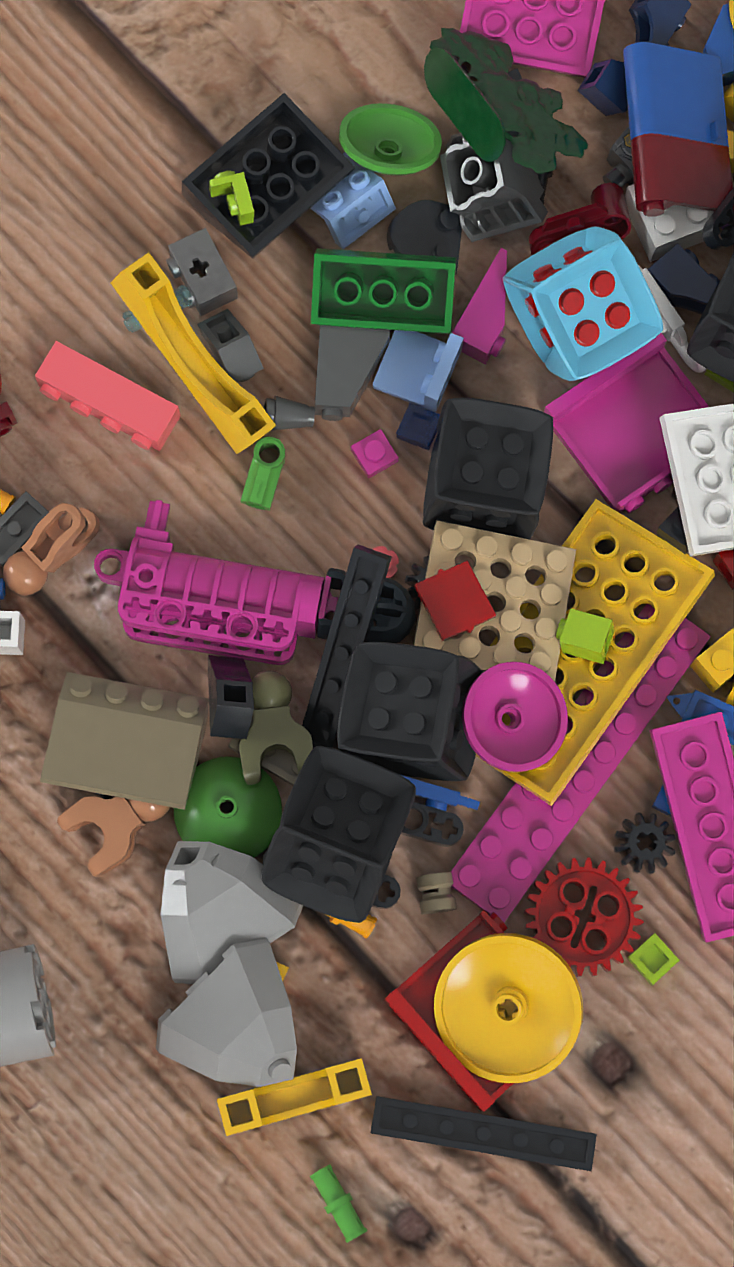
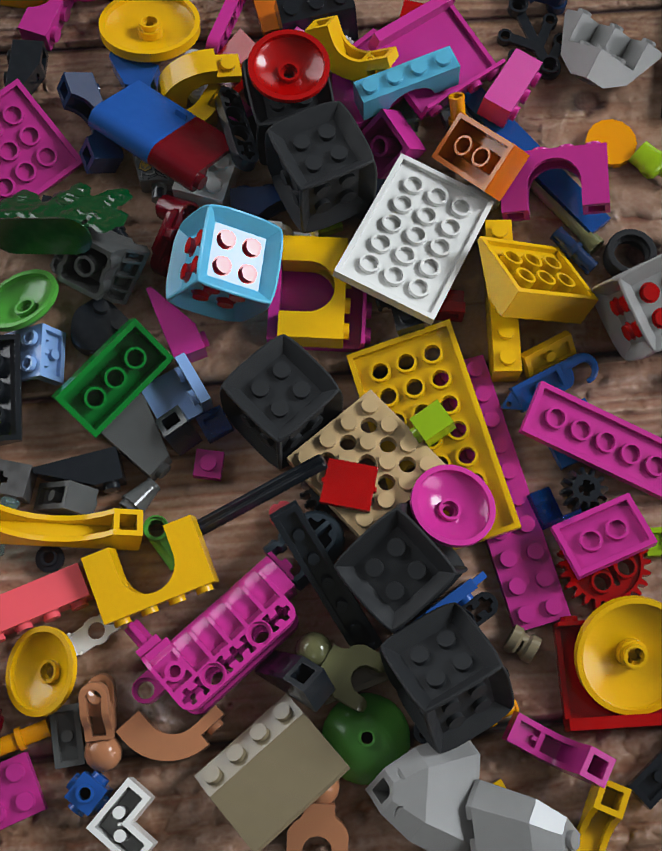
camera: 50 degrees left, 5 degrees down
none -> yellow dish [5,626,77,717]
none -> black slope [32,446,127,493]
none -> black plate [35,546,65,573]
none -> white piece [67,615,123,656]
none -> yellow arch [81,515,220,628]
none -> nougat arch [116,705,226,761]
none -> black brick [155,405,203,456]
none -> black axle [197,454,328,535]
none -> yellow arch [277,235,351,349]
none -> dark pink arch [502,711,616,789]
none -> clear blue bracket [527,487,583,530]
none -> dark pink plate [550,492,658,580]

